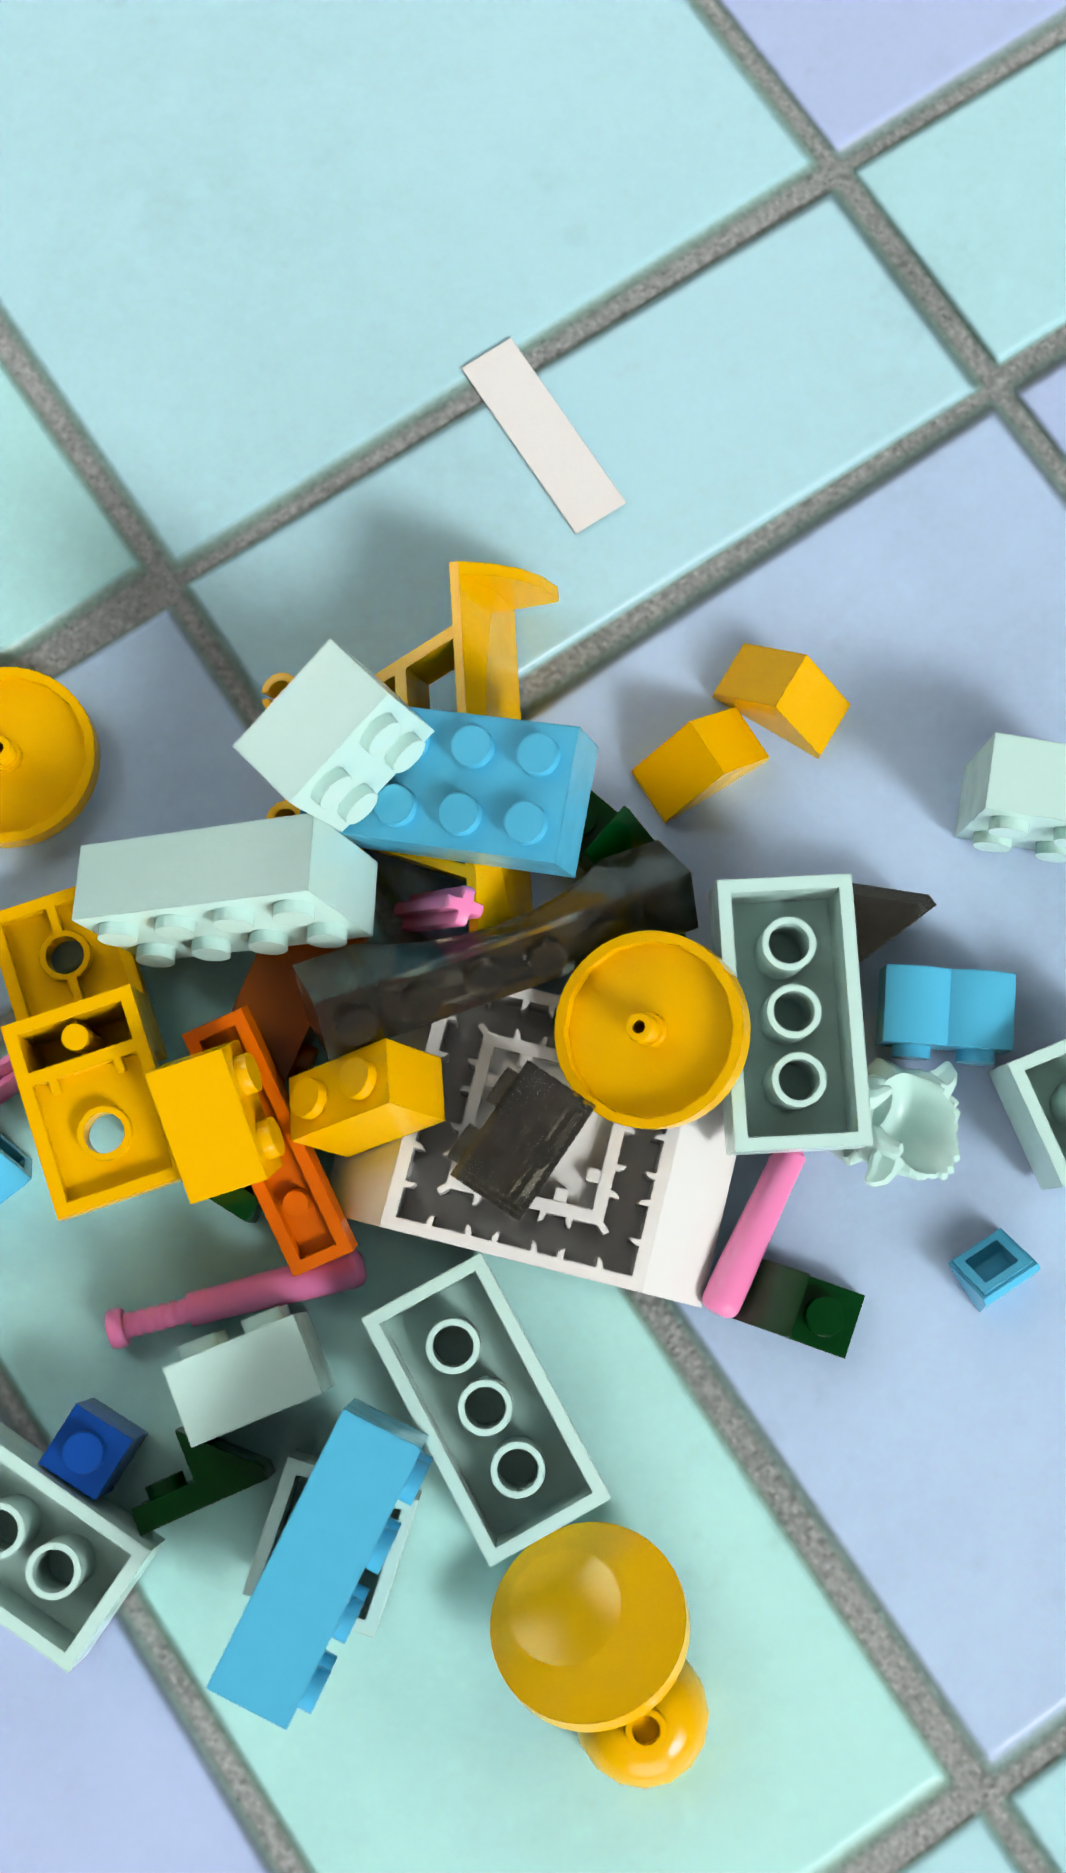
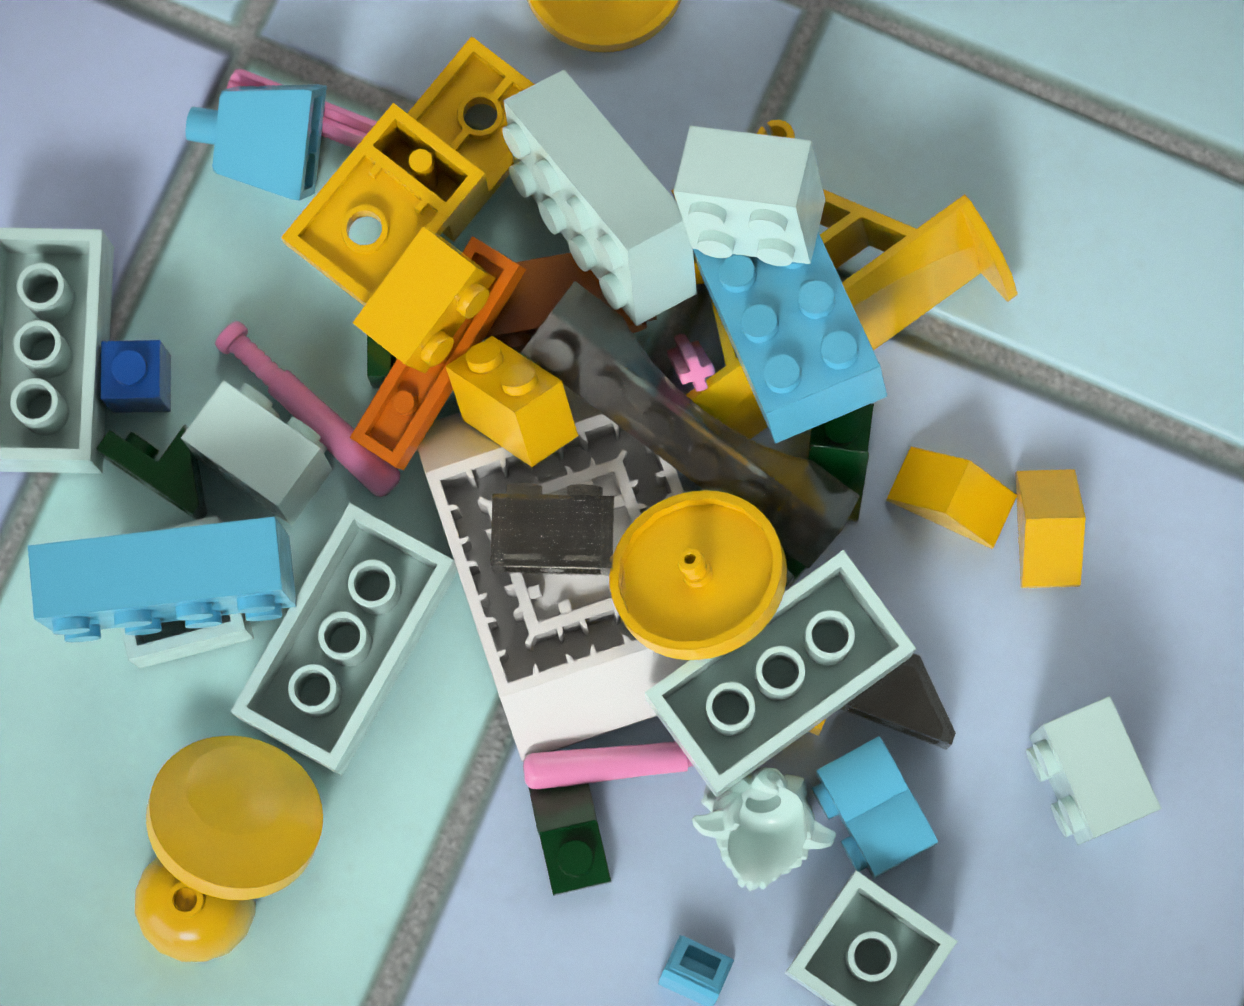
camera: 65 degrees right, 0 degrees up
white sticker [461,338,626,534] -> none

